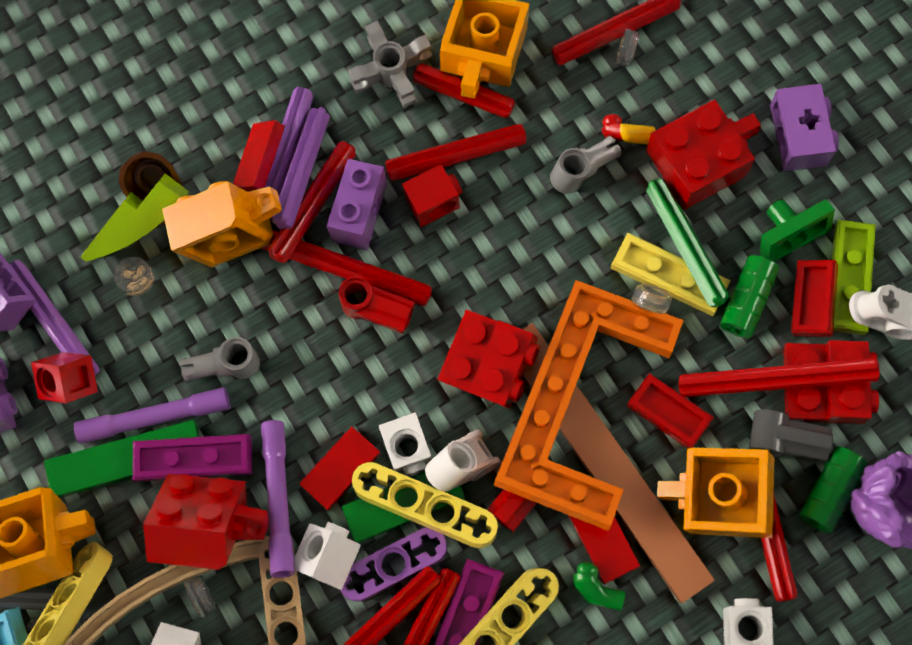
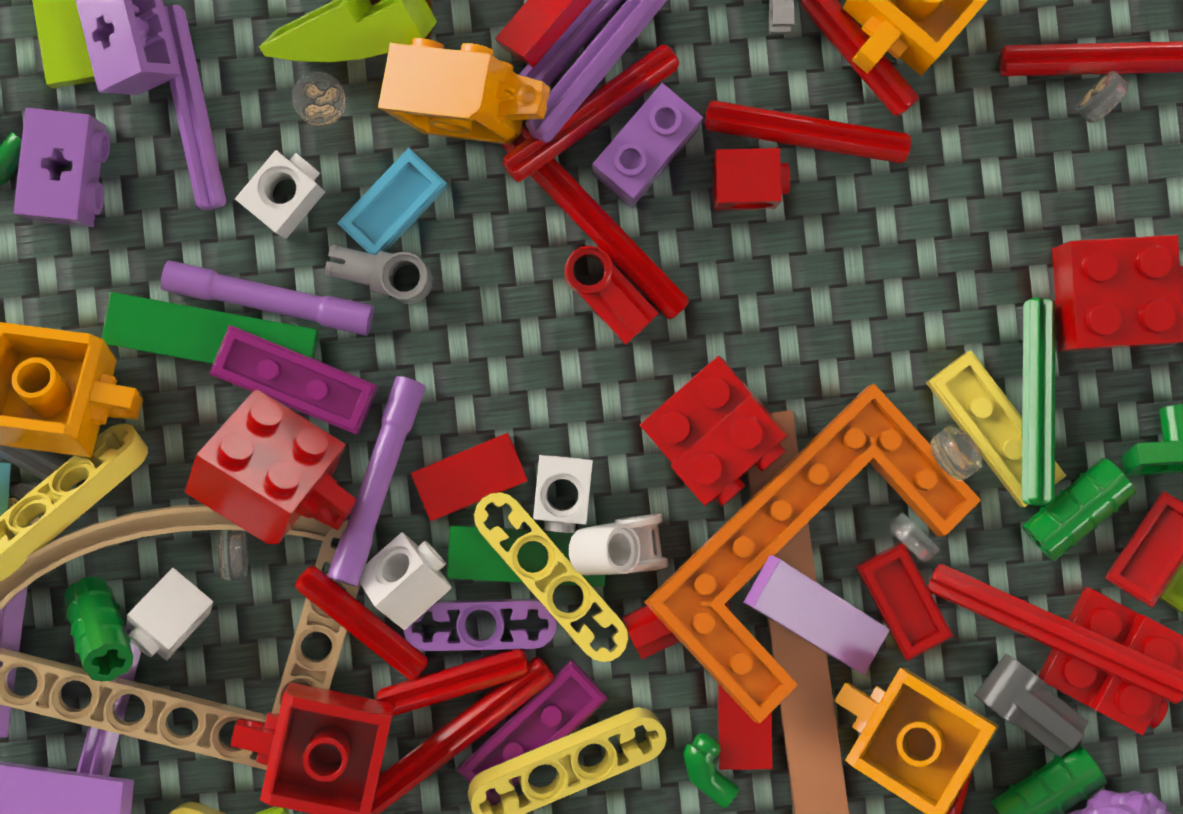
camera: 20 degrees right, 15 degrees up
red brick [31,352,98,404] -> none
light grey pin [550,136,621,194] -> none
arm [601,114,656,144] -> none
none -> white brick [235,150,325,239]
none -> red axle [295,565,428,680]
none -> medium azure tile [337,147,448,255]
none -> tile [744,555,890,675]
none -> clear tile [889,512,941,562]

